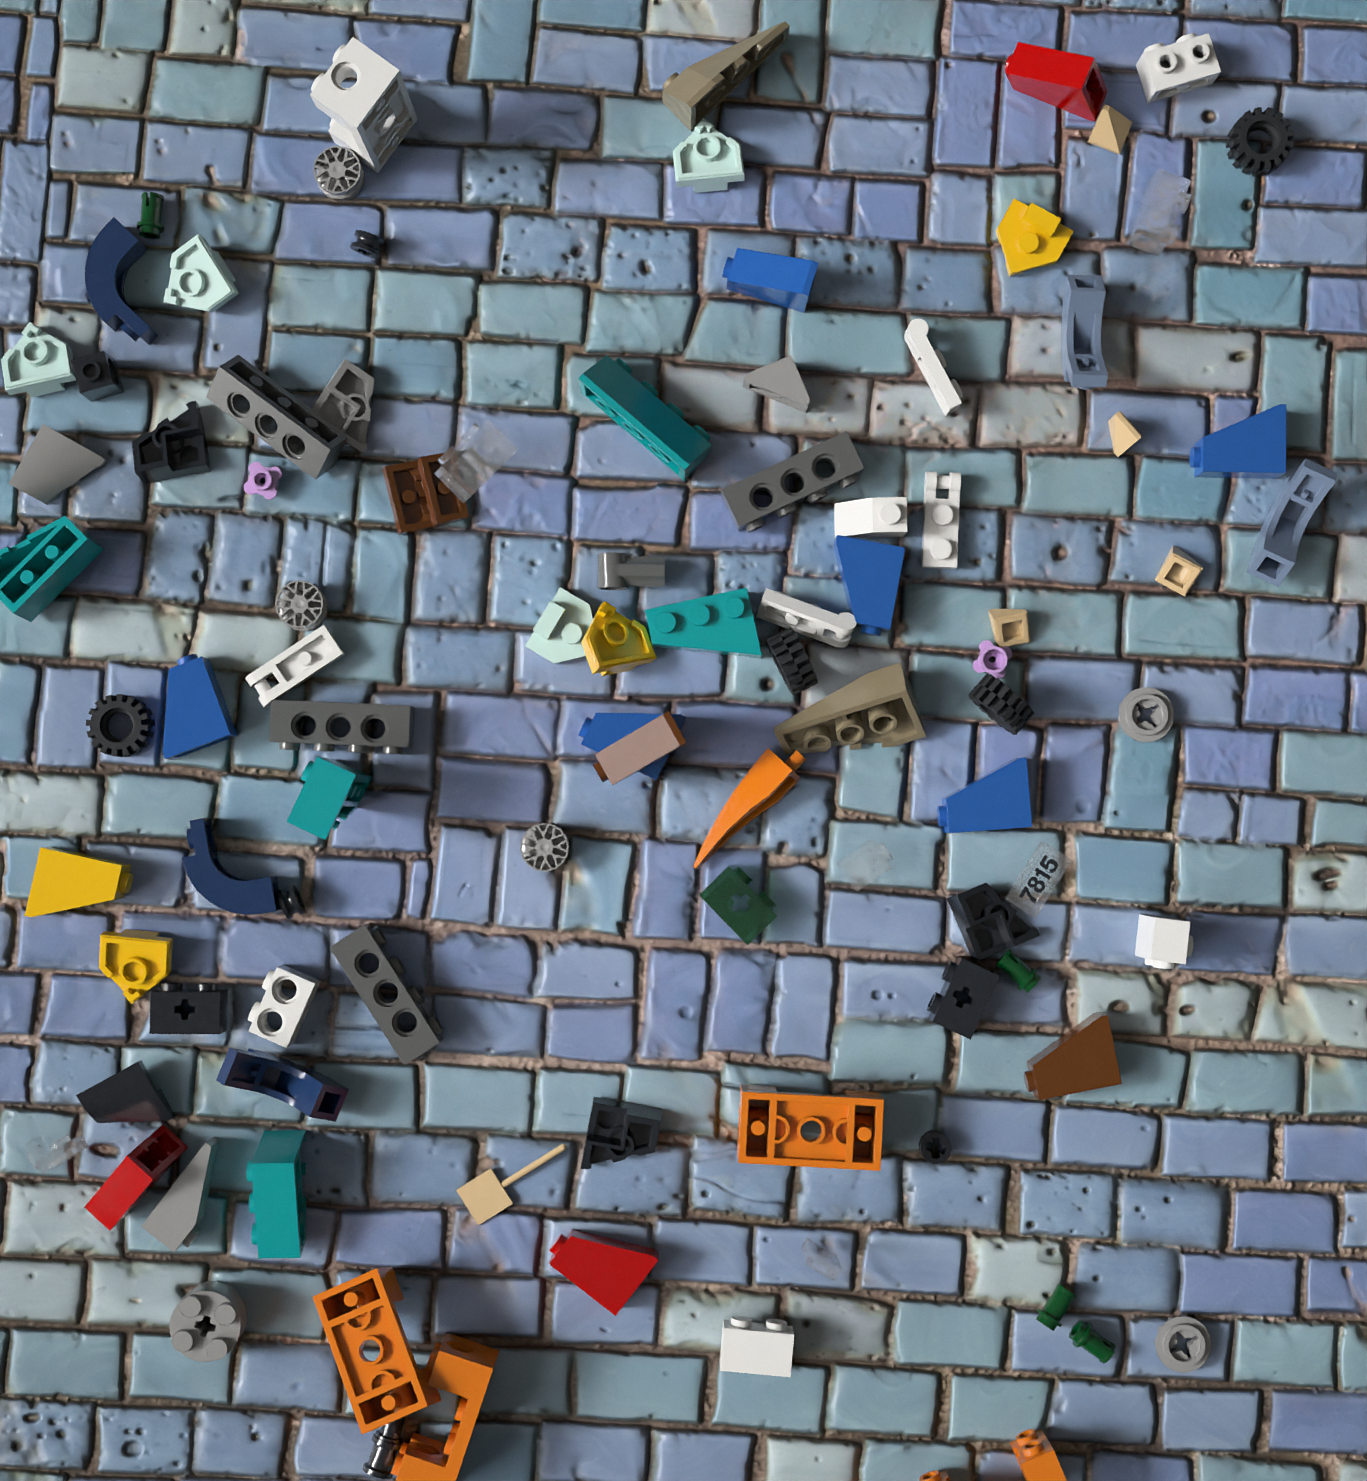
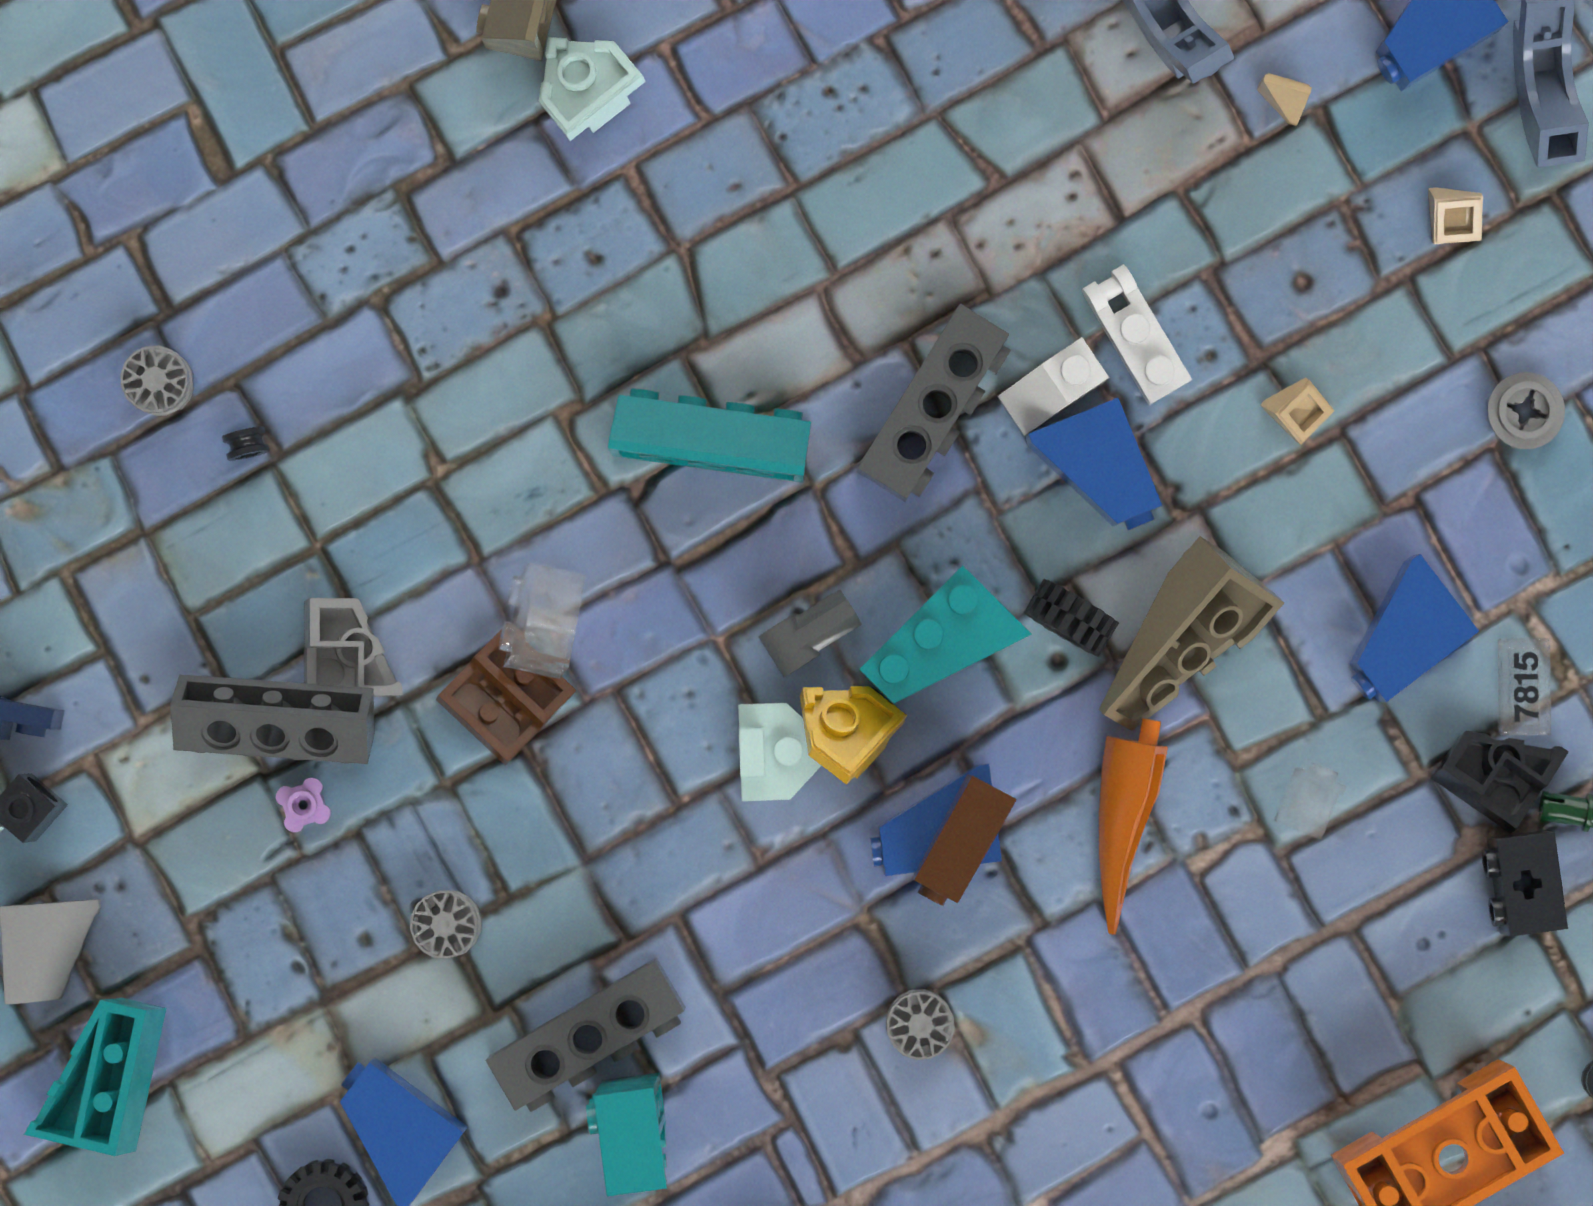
camera: 30 degrees left, 0 degrees up
black slope [132,401,211,484] -> none
light aqua plate [164,234,239,313] -> none
white plate [245,625,345,708] -> none
white plate [310,37,418,173] -> none
clear green brick [699,866,777,945] -> none
blue slope [722,248,819,313] -> none
light grey slope [743,355,810,413] -> none
white plate [756,588,857,648] -> none
white plate [904,318,963,416] -> none
black tyre [968,673,1035,735] -> none
lavender plate [973,640,1012,679] -> none

